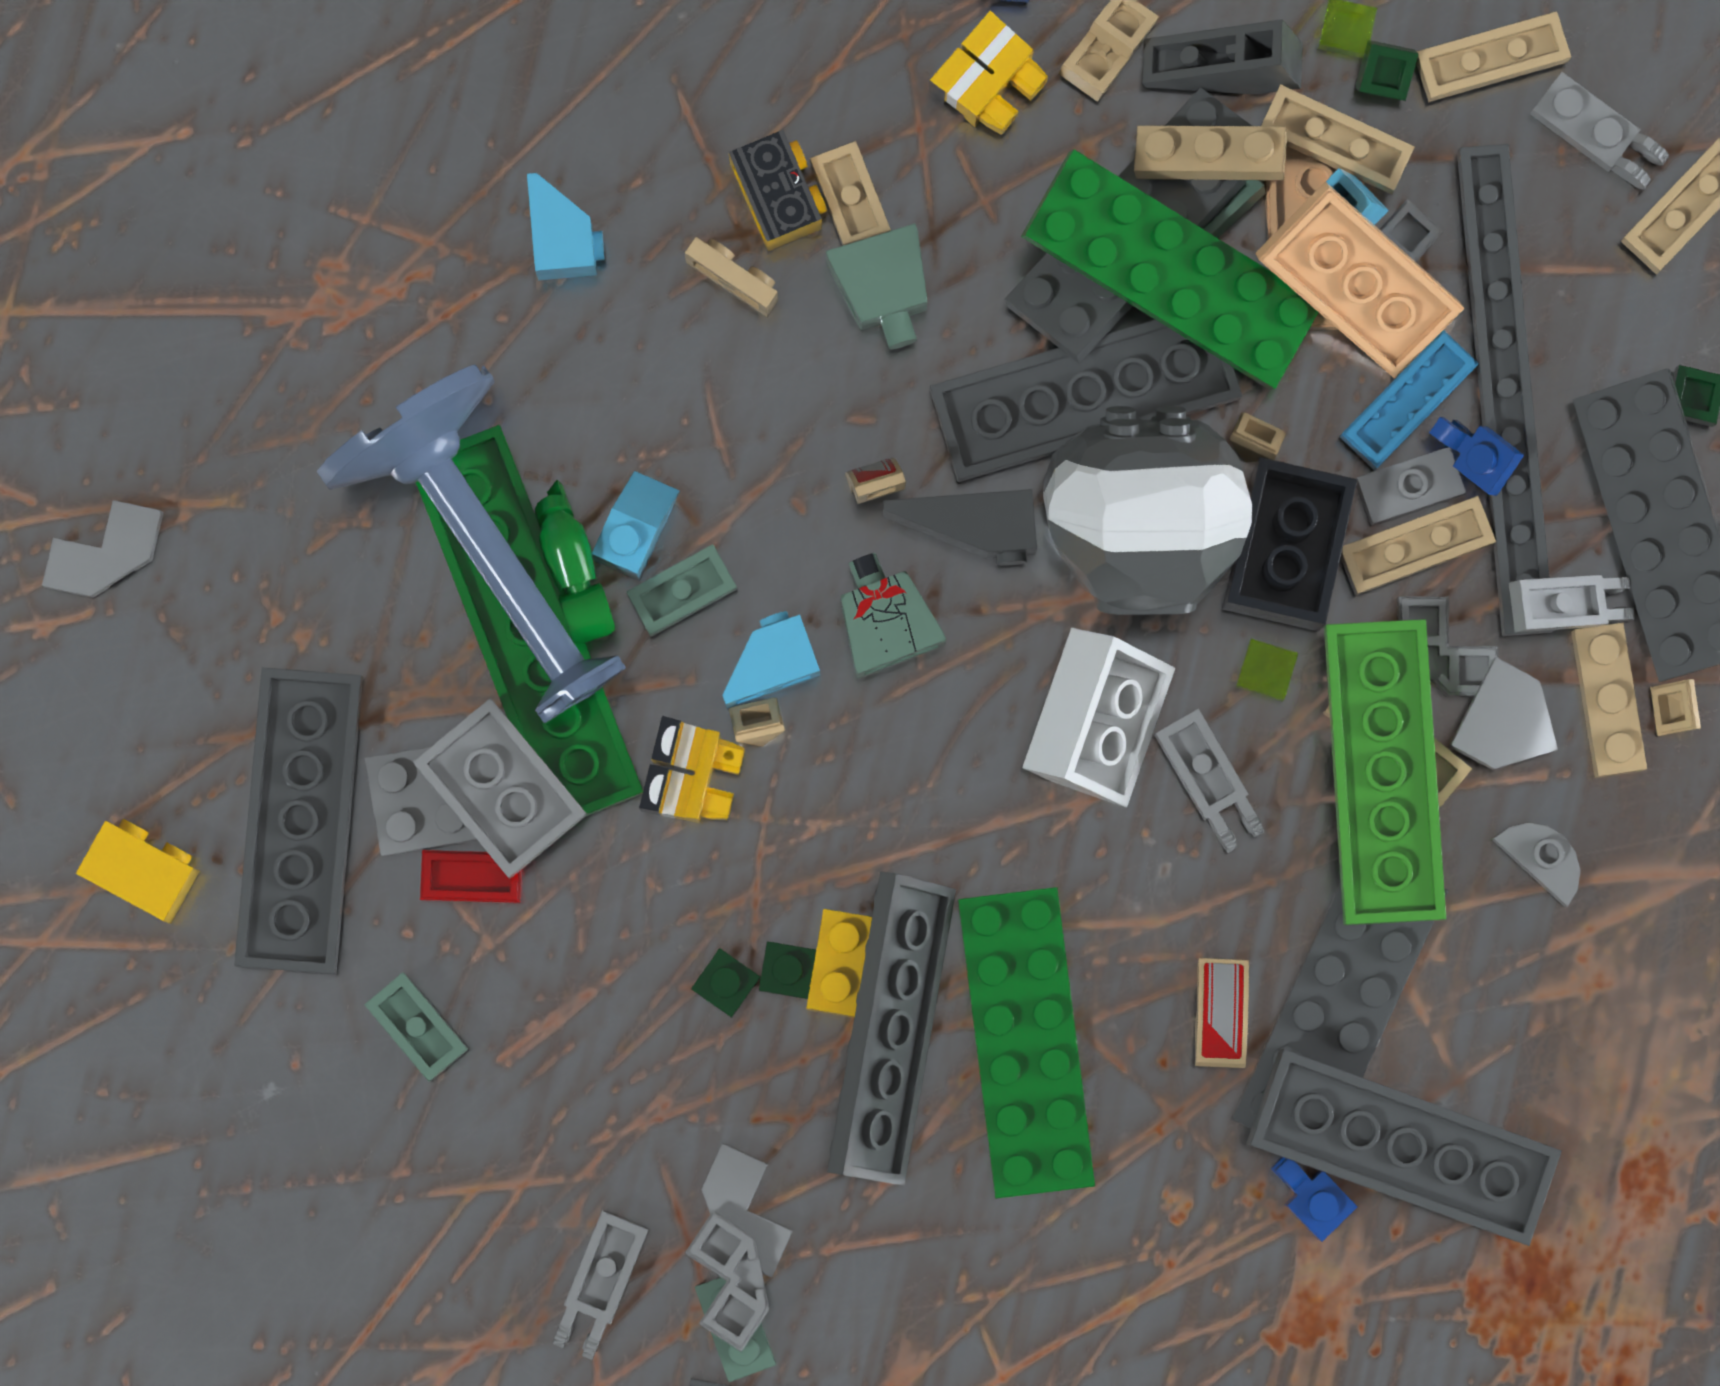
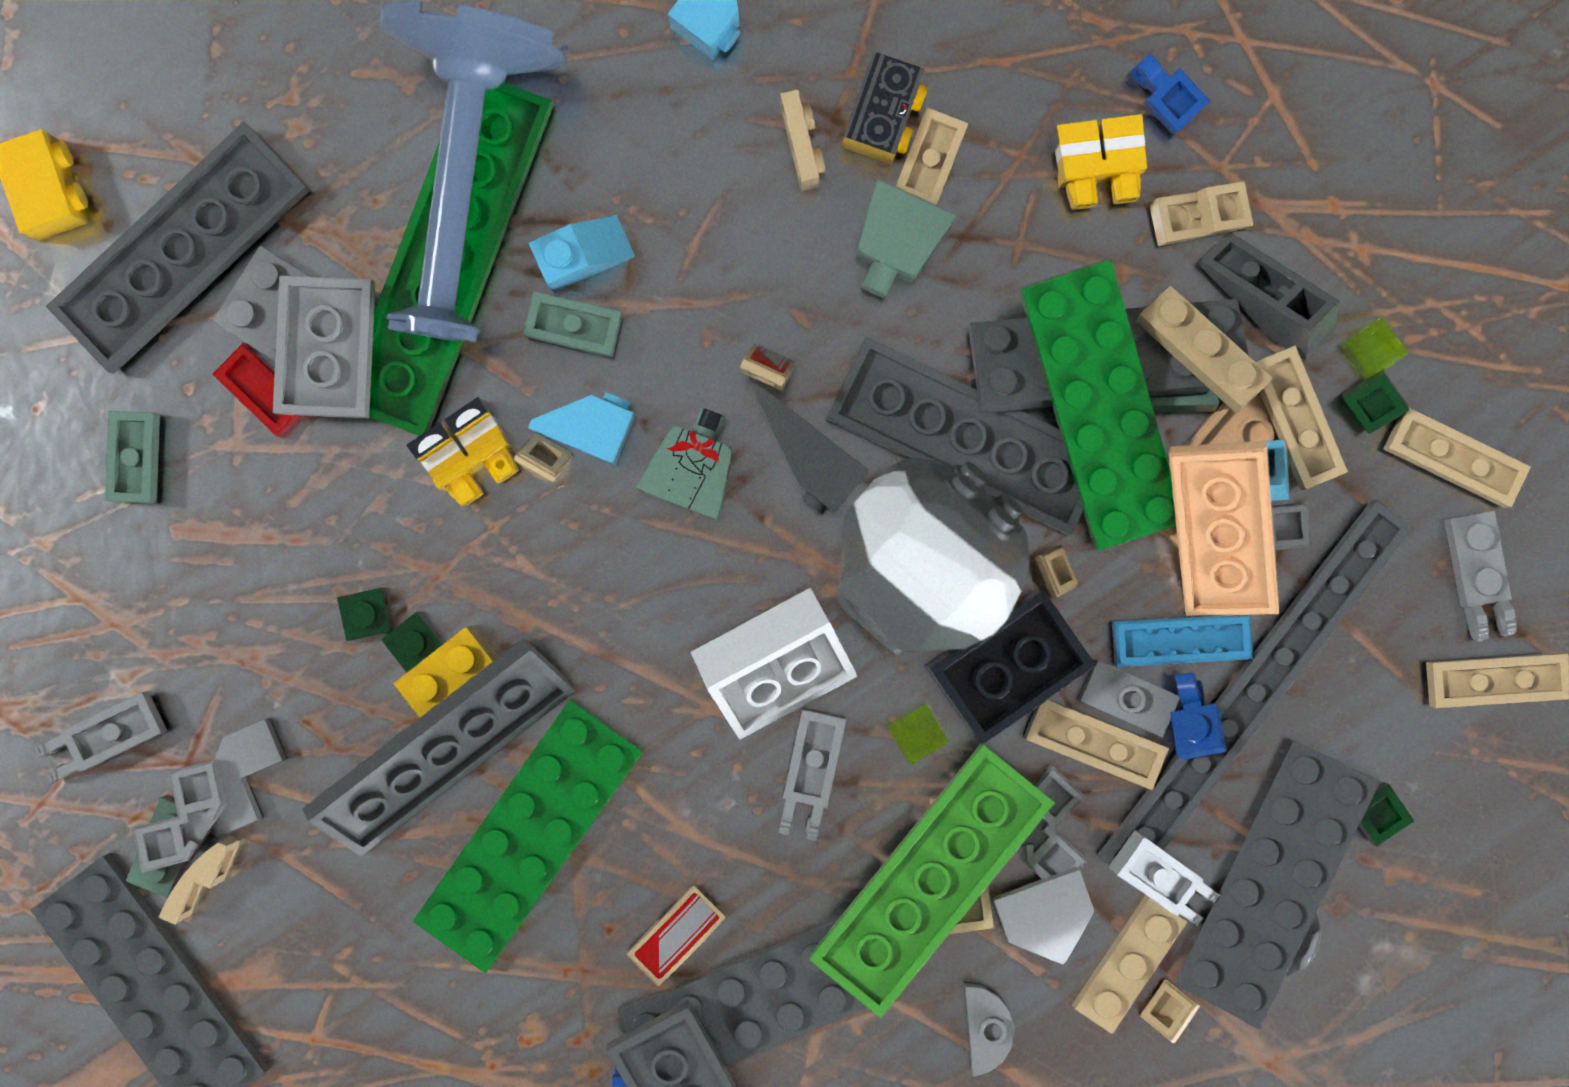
camera: 45 degrees right, 5 degrees up
green piece [535,480,615,643] -> none
none -> tan slope [158,836,241,924]

